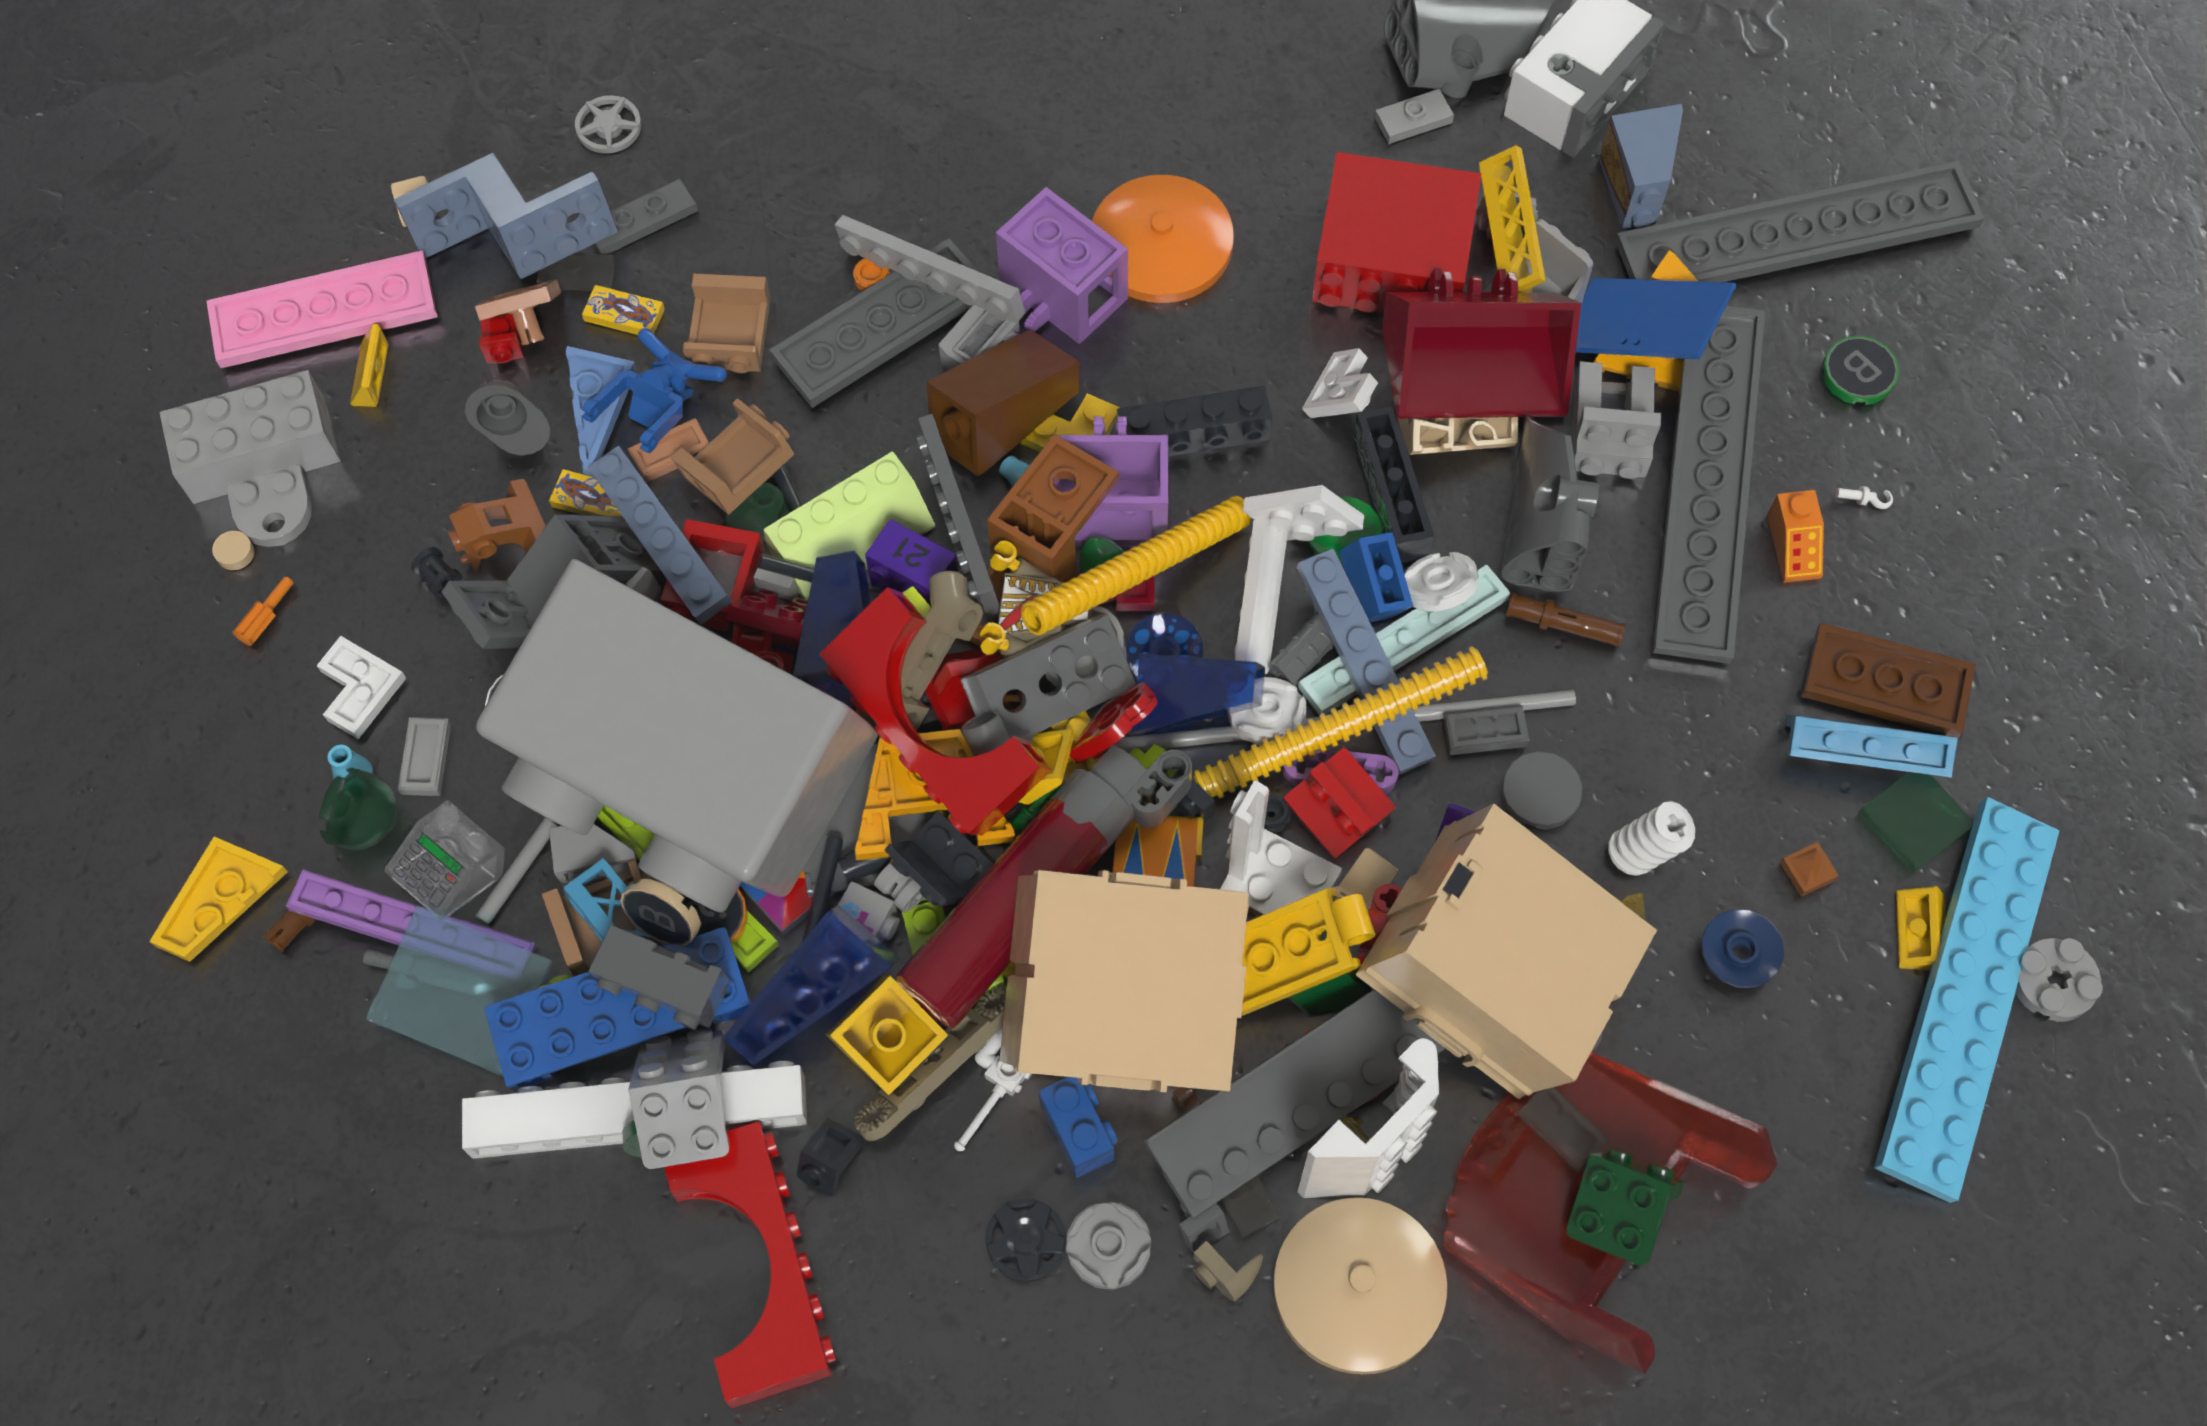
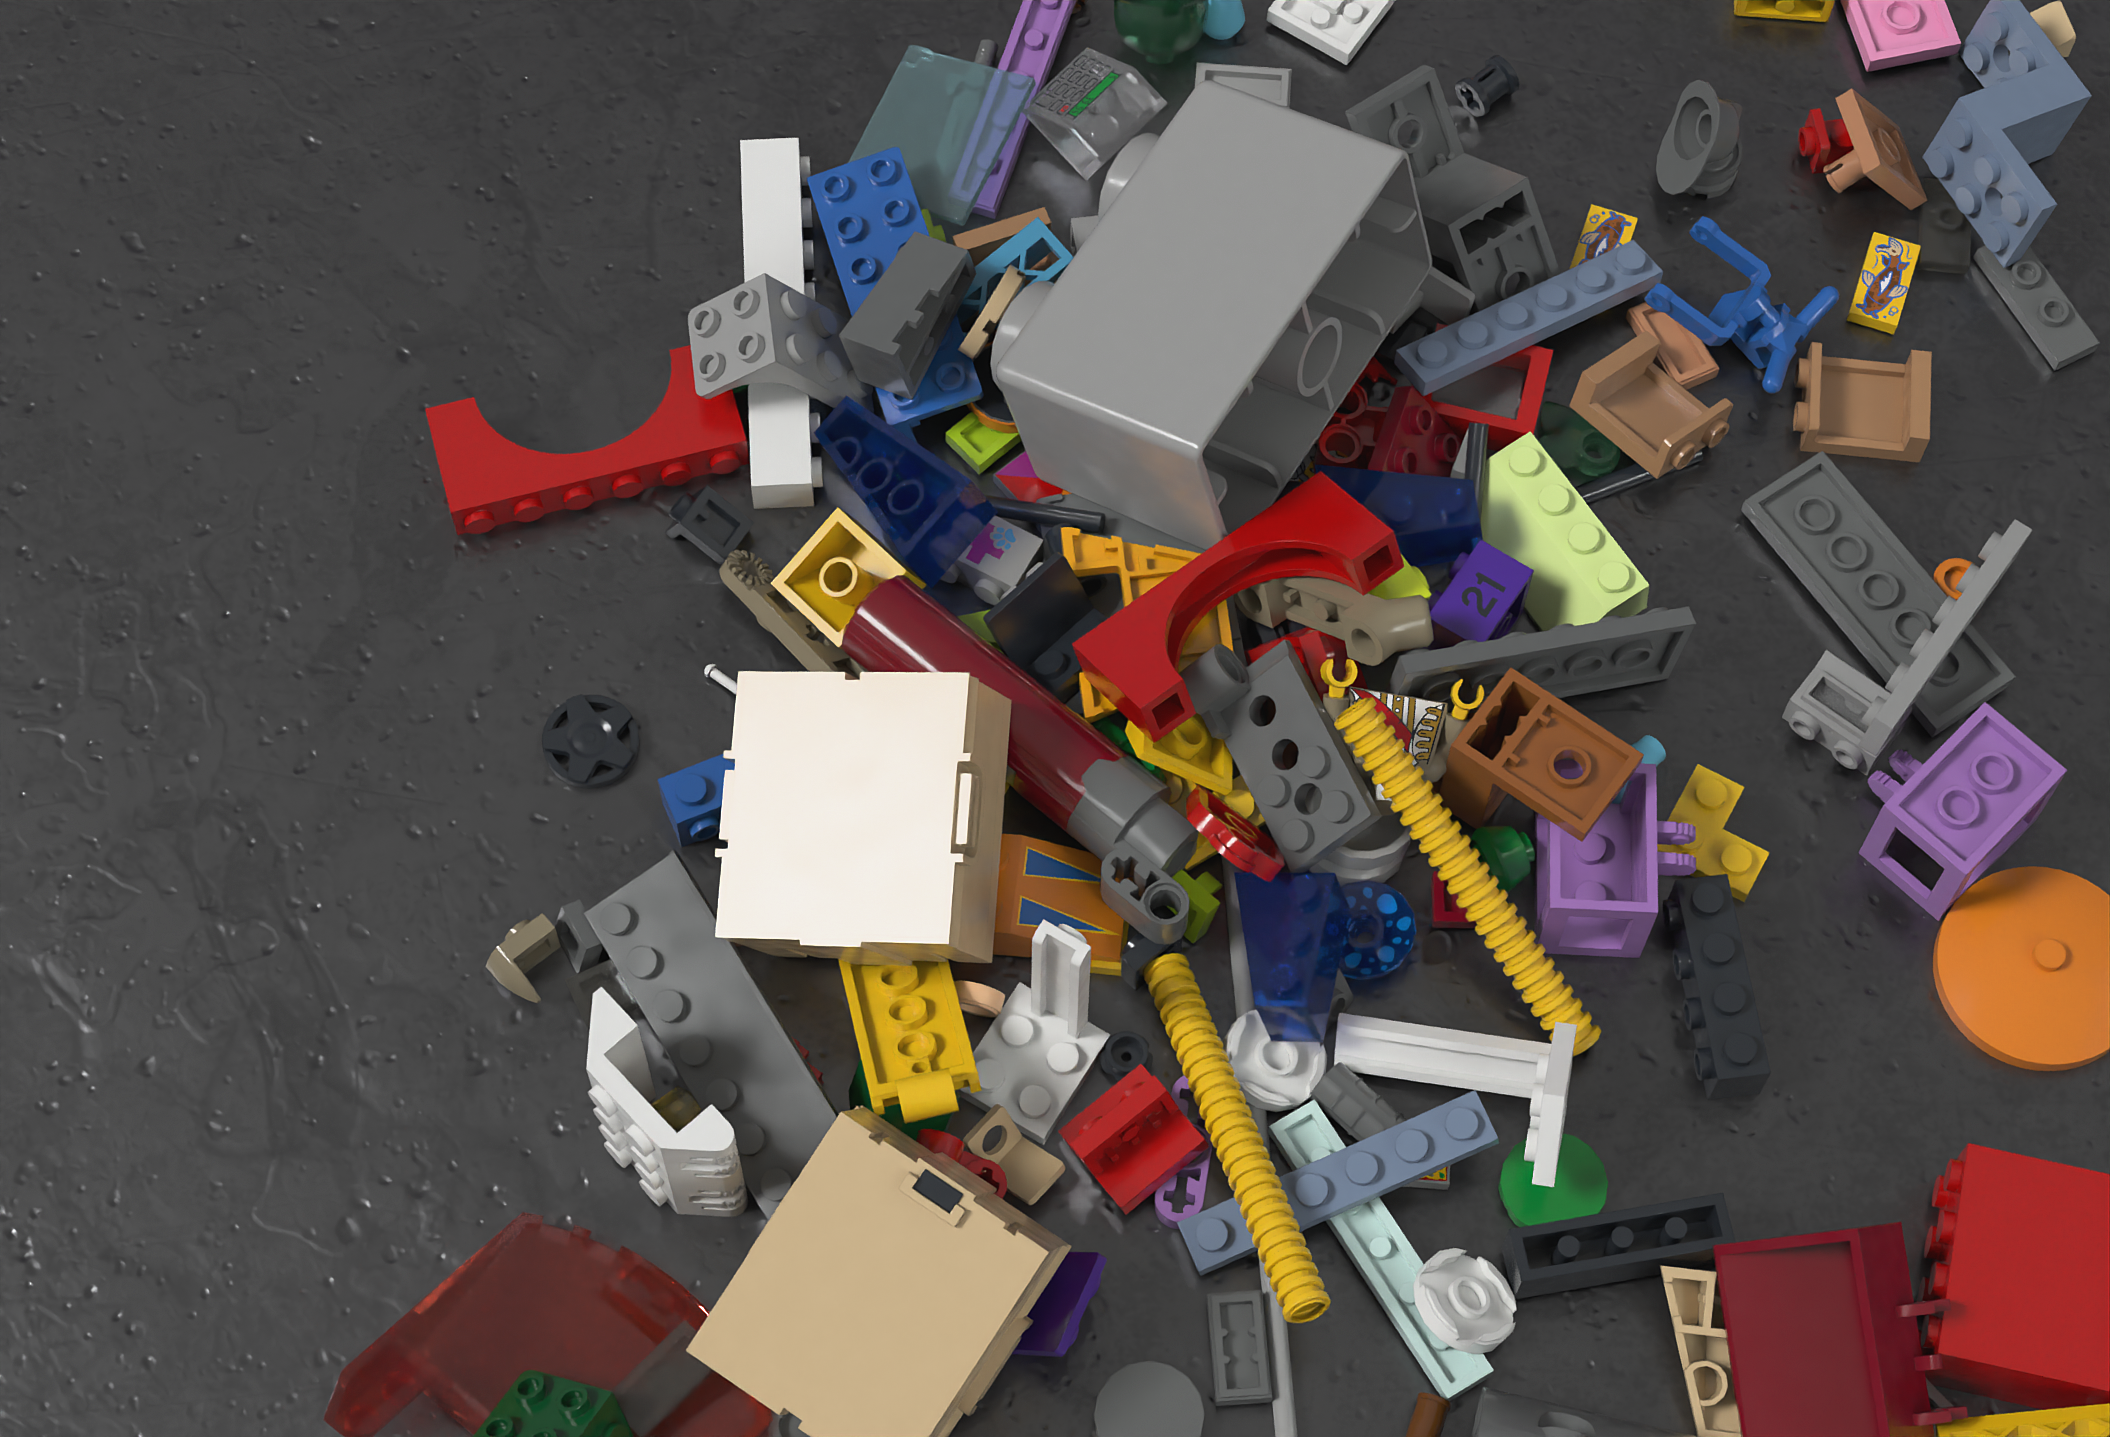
camera: 90 degrees right, 0 degrees up
dark orange tile [448,479,546,571] -> none
light grey bar [475,817,558,925] -> none
medium blue wing [566,346,637,477] -> none
reddish brown slope [927,329,1080,476] -> none
light grey tile [1066,1202,1151,1290] -> none
tan dish [1273,1198,1447,1375] -> none
white plate [1302,348,1378,418] -> none
blue brick [1339,532,1413,622] -> none

